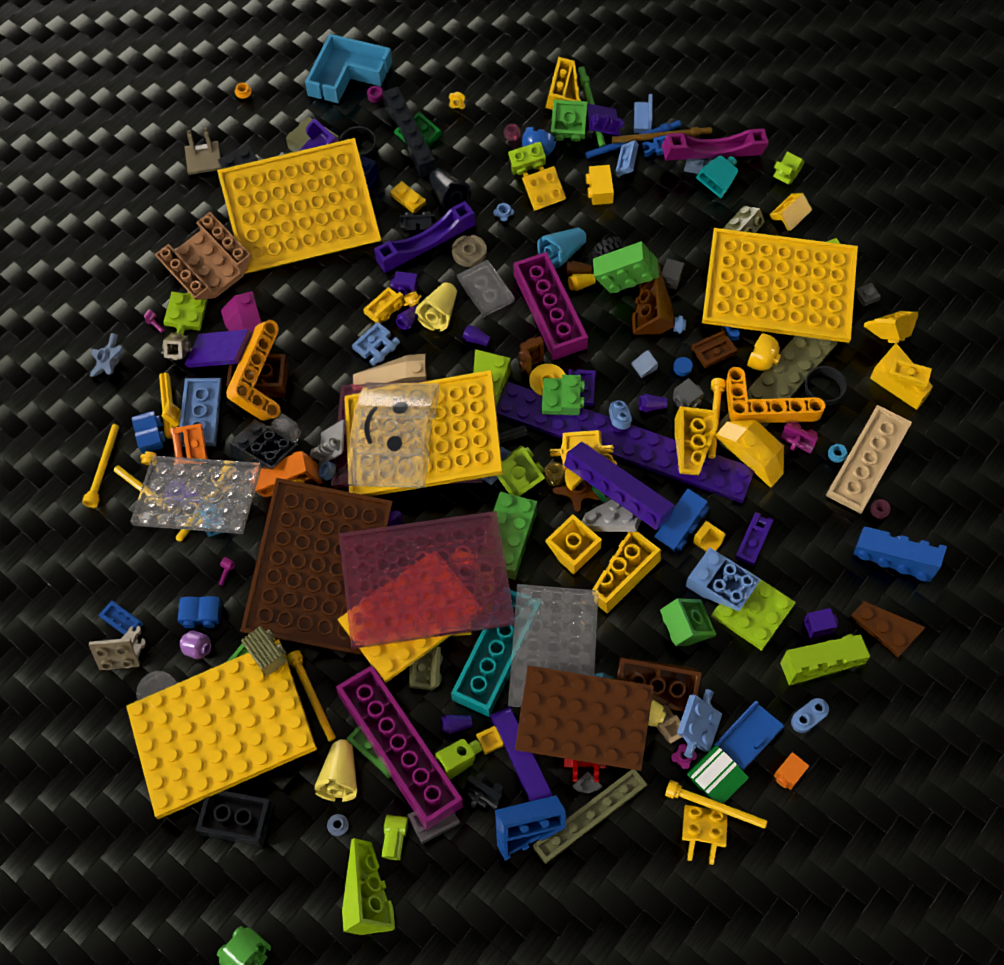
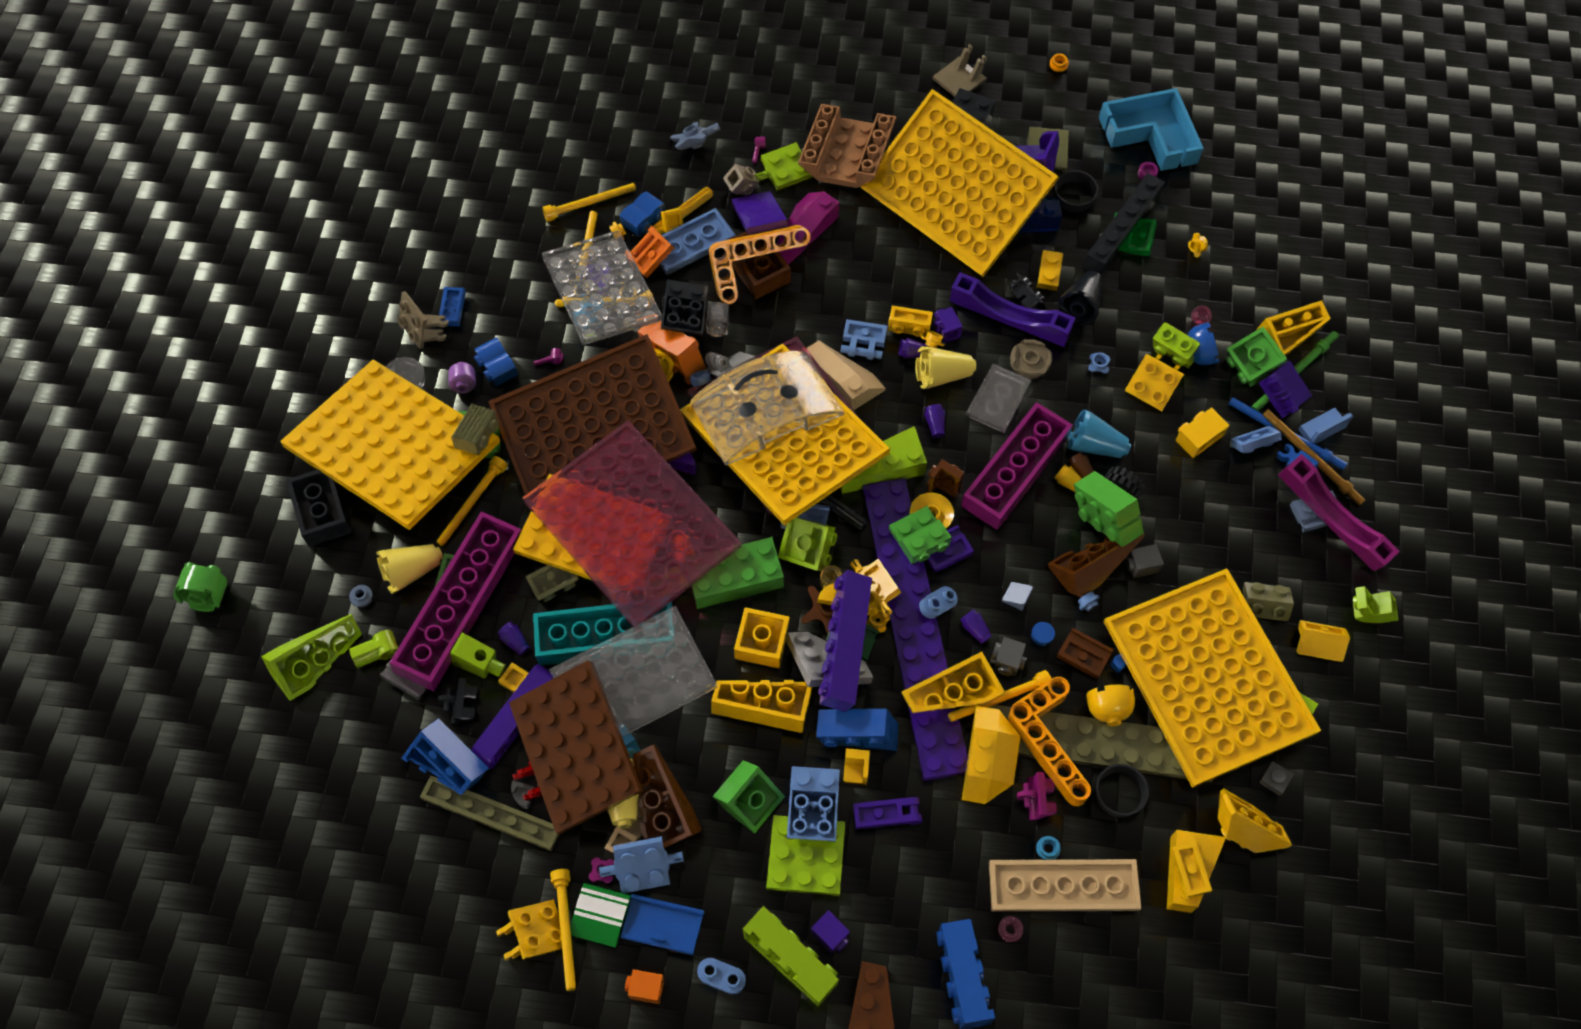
camera: 55 degrees right, 0 degrees up
teal torso [696,156,738,198] -> none

